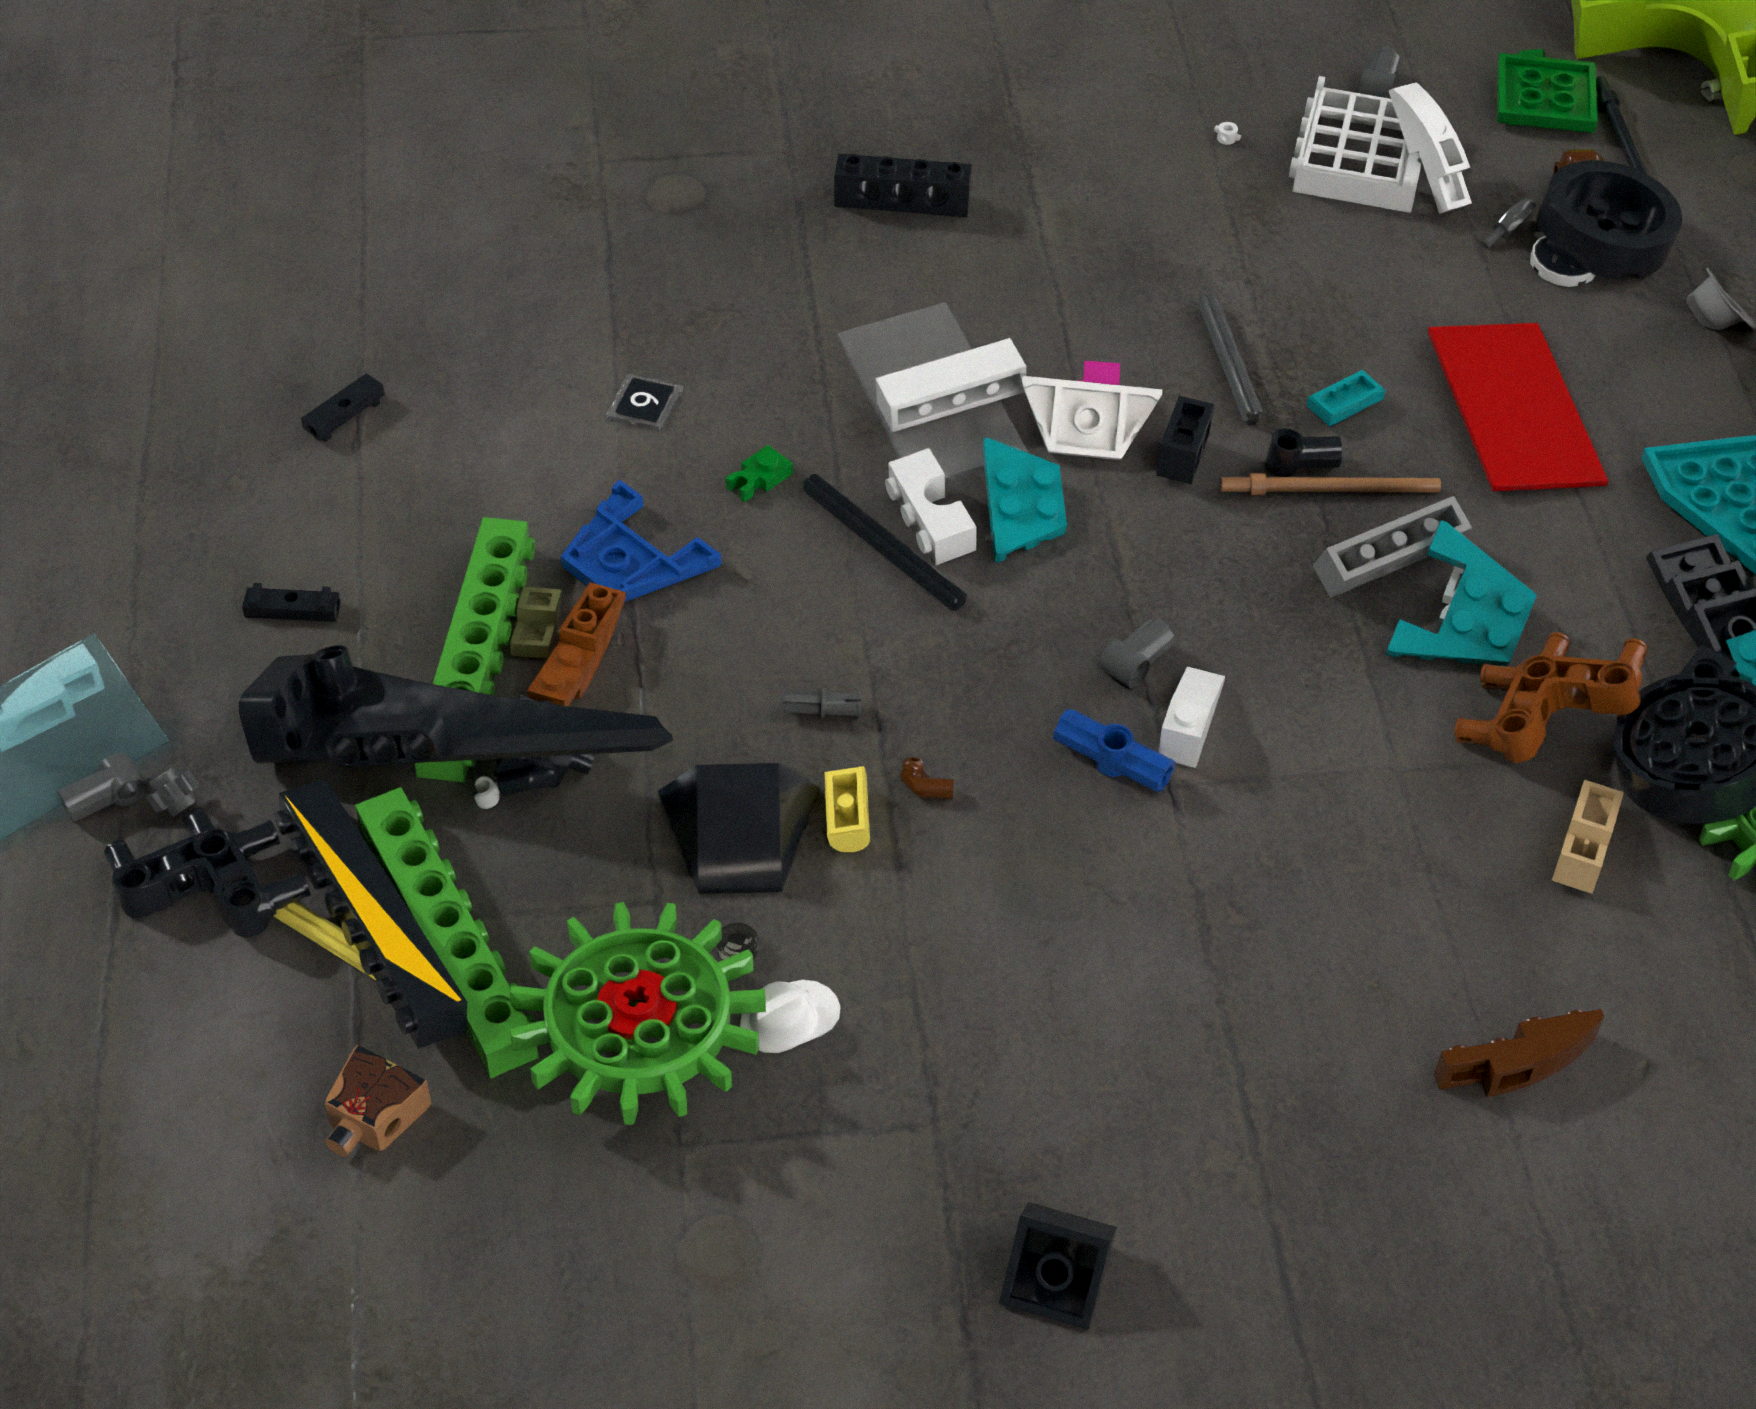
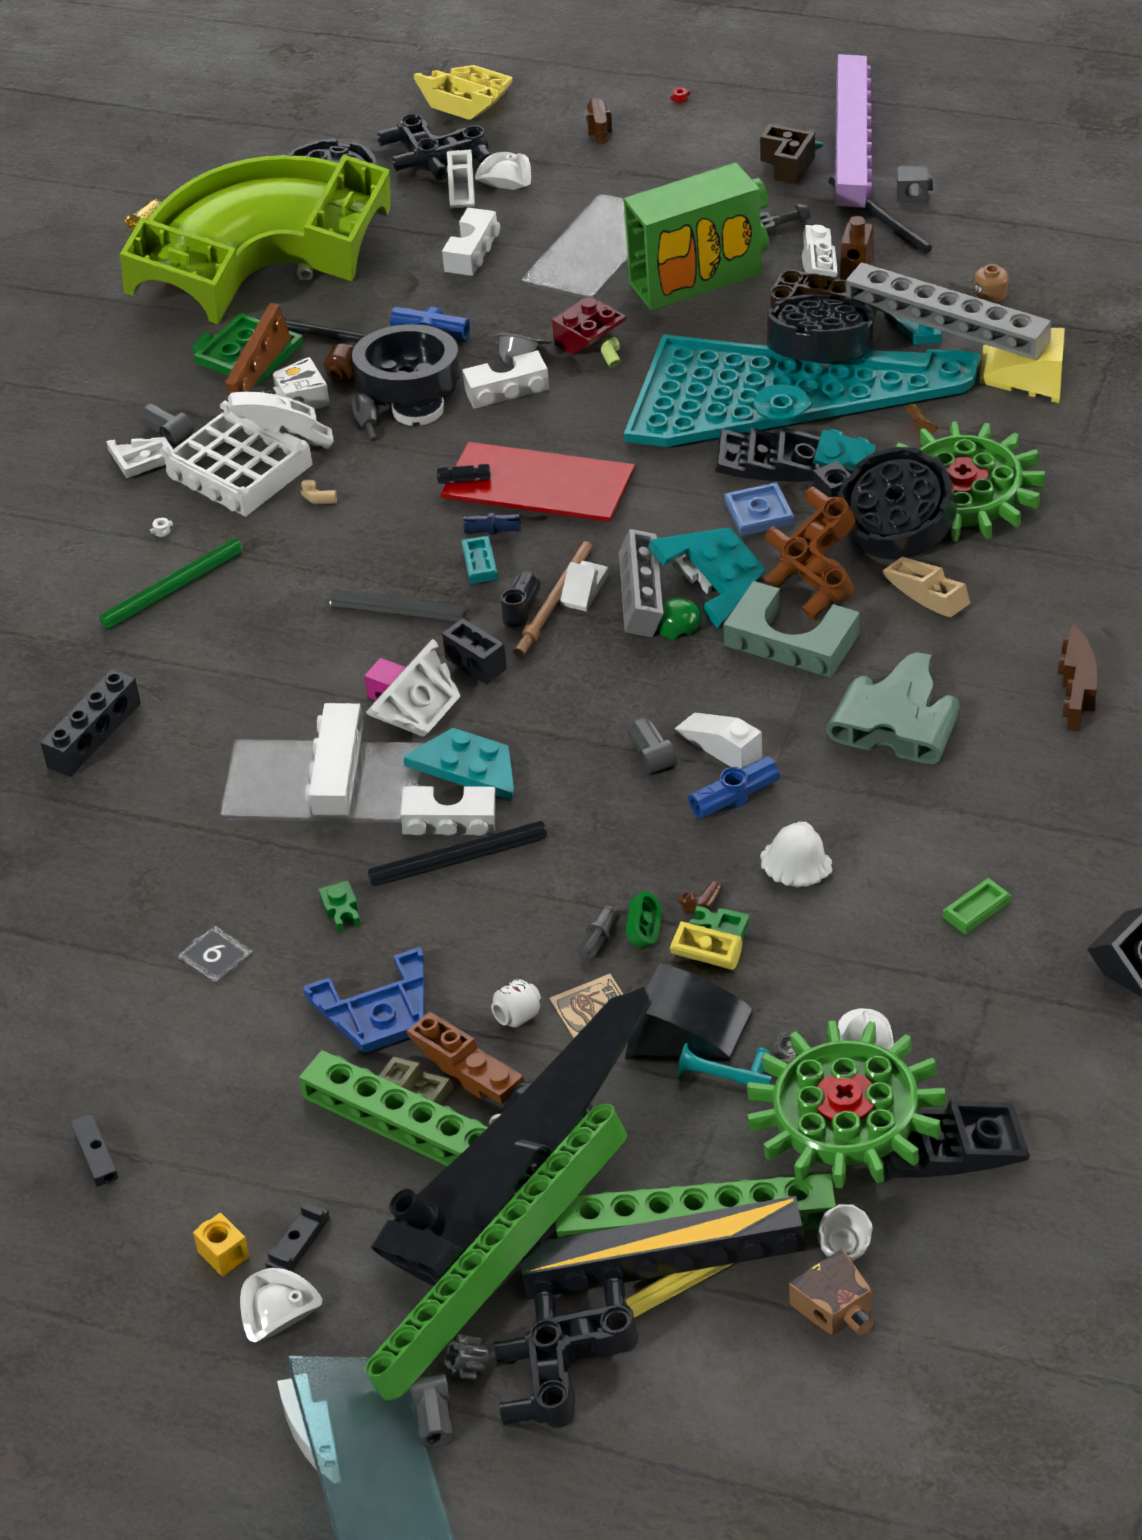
camera: 60 degrees left, 5 degrees down
none -> green axle [99,538,243,629]
none -> white wing [106,437,173,478]
none -> yellow brick [193,1212,250,1277]
none -> dark orange wing [225,303,291,395]
none -> white hat [240,1268,322,1342]
none -> white torso [263,357,330,409]
none -> tan arm [300,480,337,505]
none -> bright green beam [365,1104,627,1401]
none -> blue piece [390,307,471,341]
none -> black axle [437,464,491,484]
none -> white arch [462,350,549,409]
none -> dark blue pin [463,512,521,535]
none -> white head [491,979,541,1028]
none -> sticker [549,974,623,1038]
none -> white slope [560,561,609,612]
none -> green plate [626,891,662,949]
none -> green hair [657,598,701,640]
none -> teal piece [677,1043,772,1085]
none -> green plate [689,906,750,940]
none -> medium blue tile [724,482,794,536]
none -> sand green arch [724,581,860,678]
none -> white hair [760,822,833,888]
none -> white hair [818,1204,873,1262]
none -> sand green rock [826,652,960,765]
none -> black slope [875,1100,1030,1178]
none -> bright green tile [943,878,1011,935]

